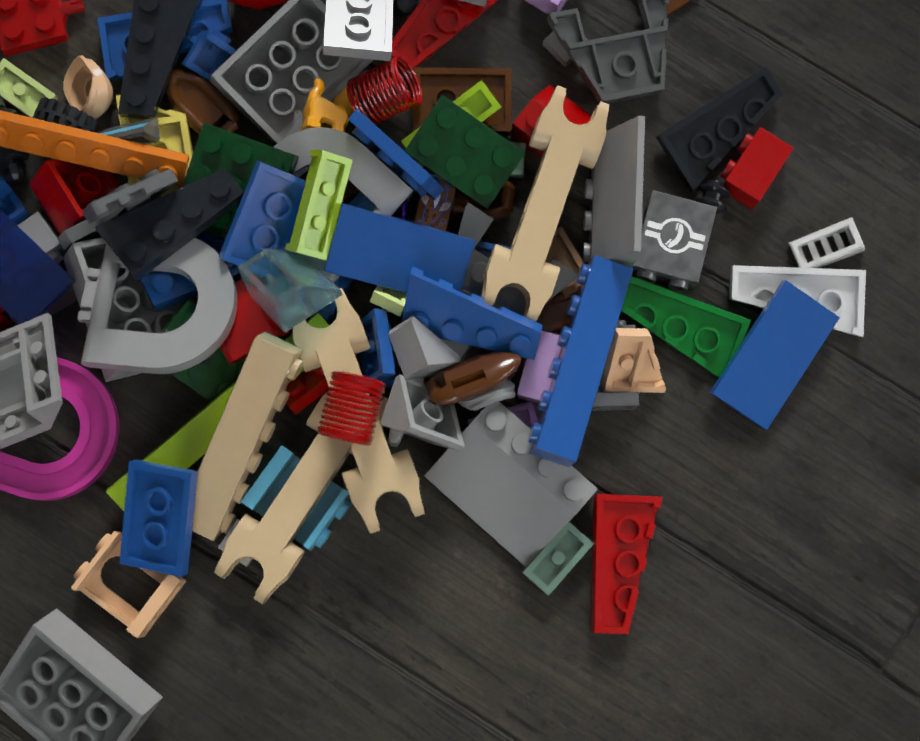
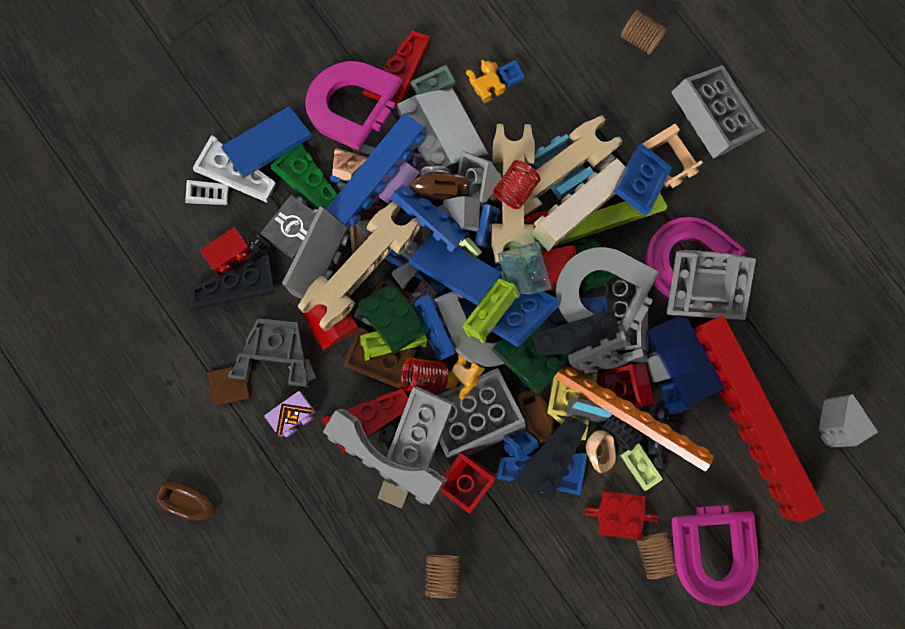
camera: 155 degrees left, 0 degrees up
none -> dark pink piece [305,61,403,150]
none -> light orange animal [466,60,506,103]
none -> blue plate [498,60,525,88]

